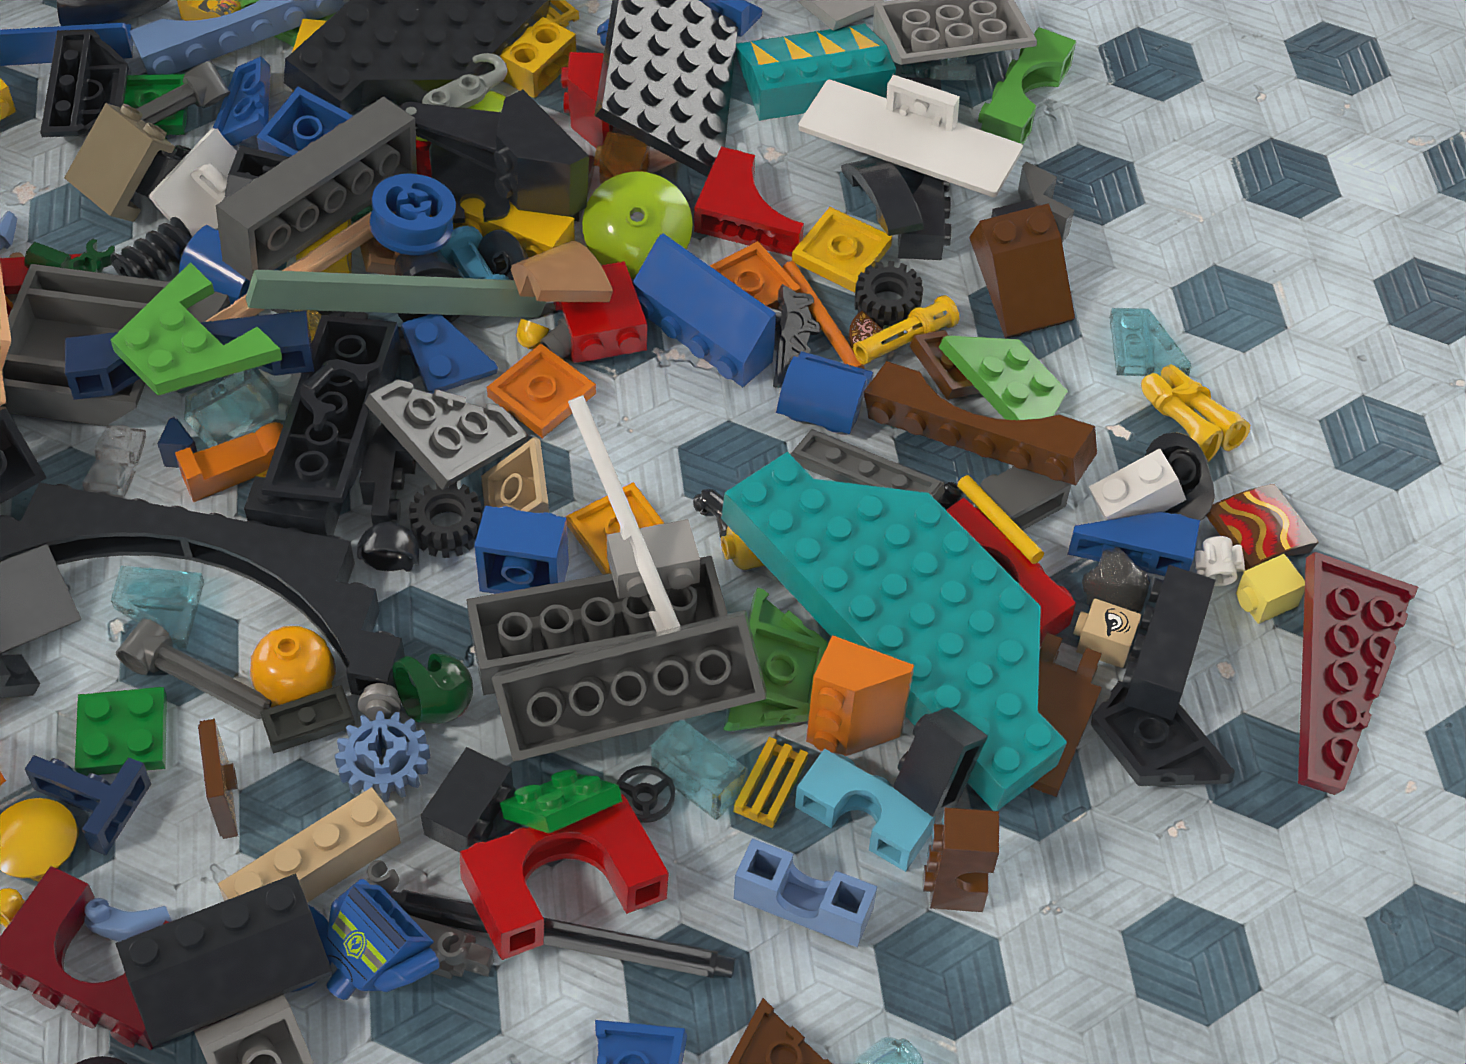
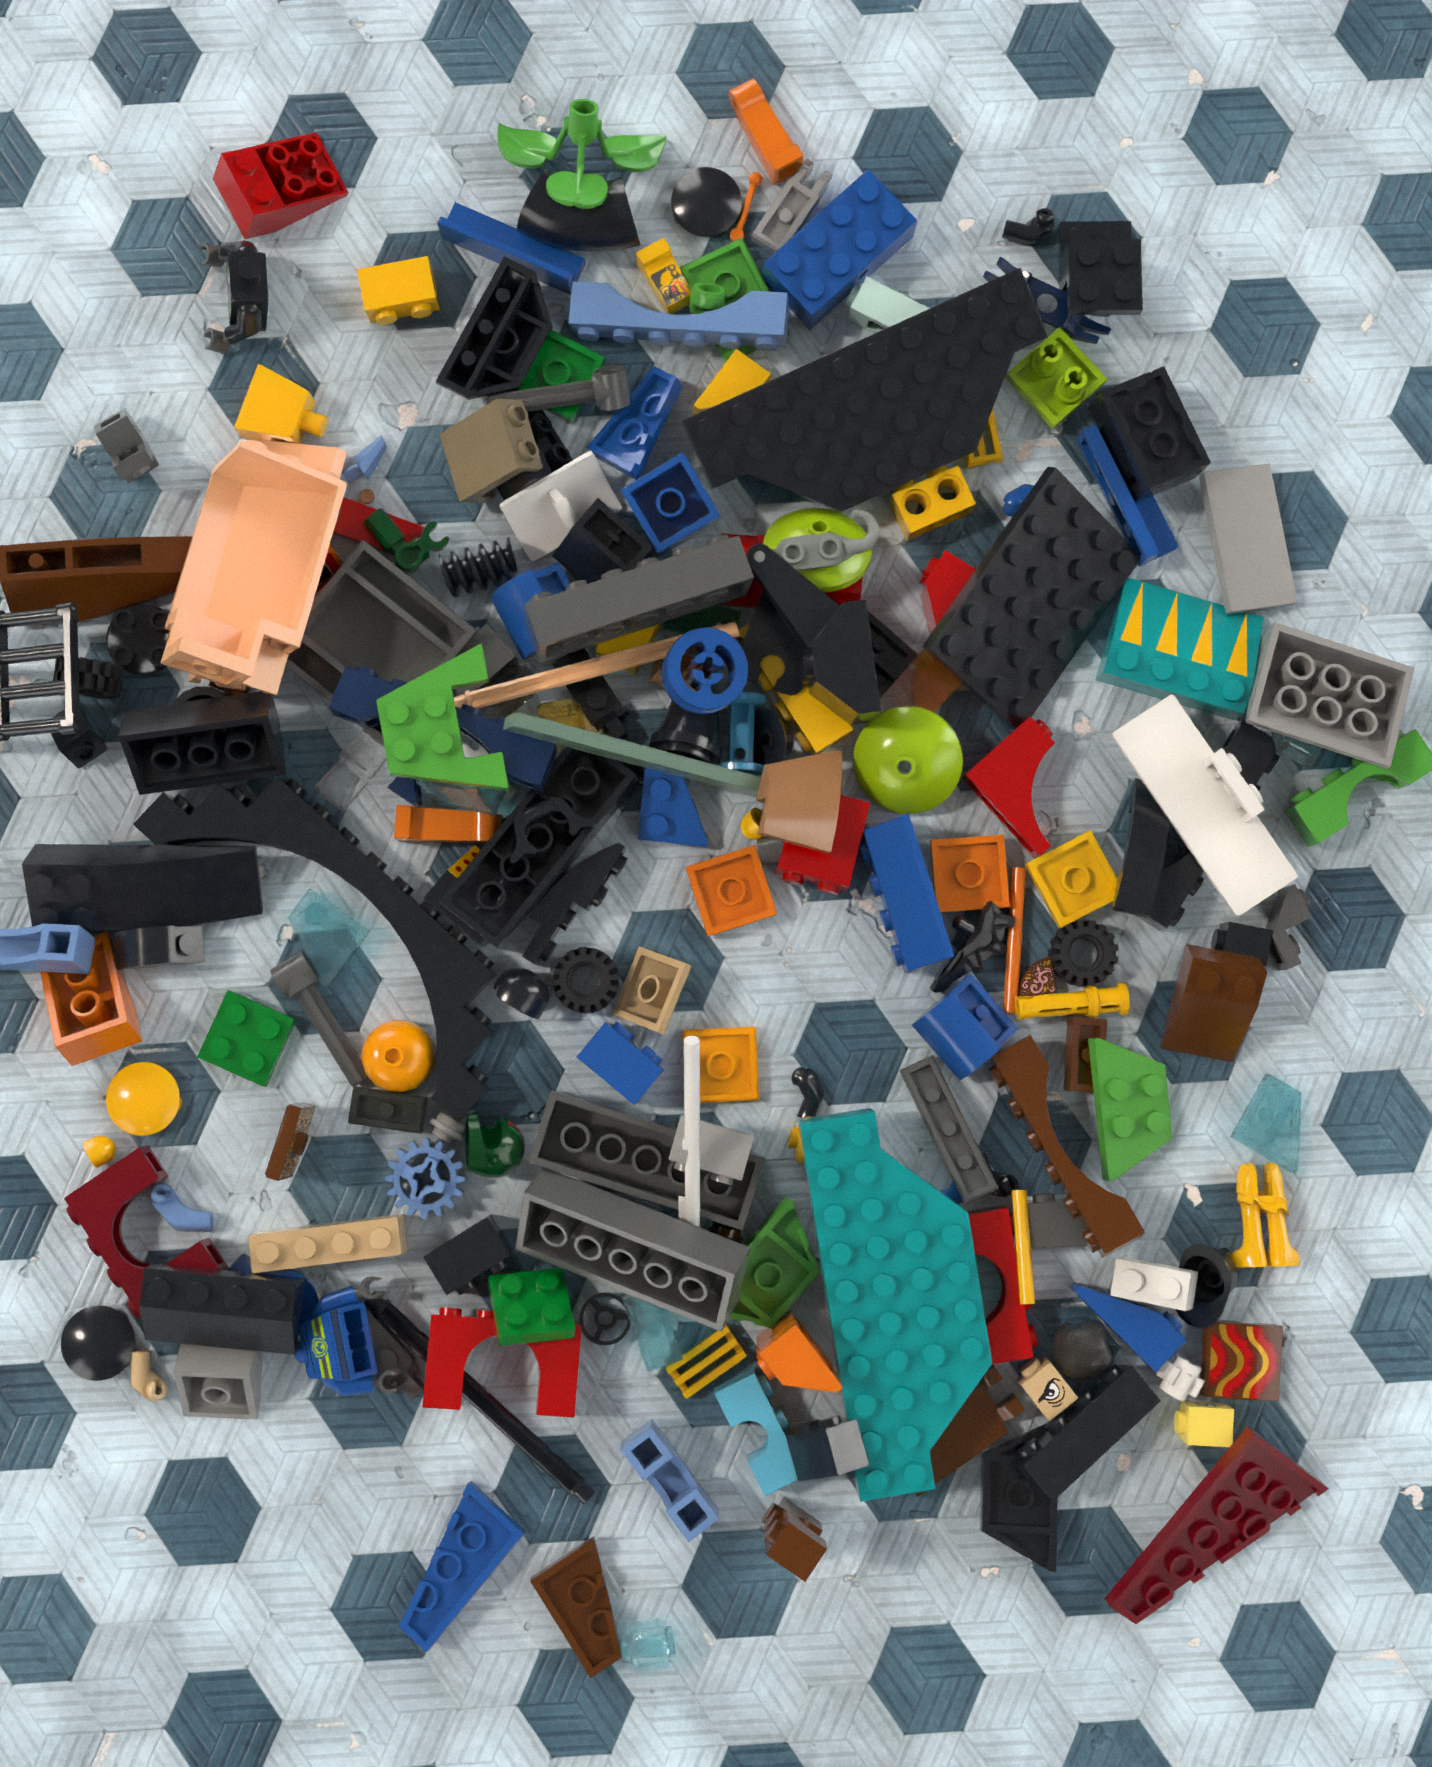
camera: 30 degrees right, 30 degrees up
dark blue bracket [25,755,151,855] -> none
plate [365,379,528,490] -> none

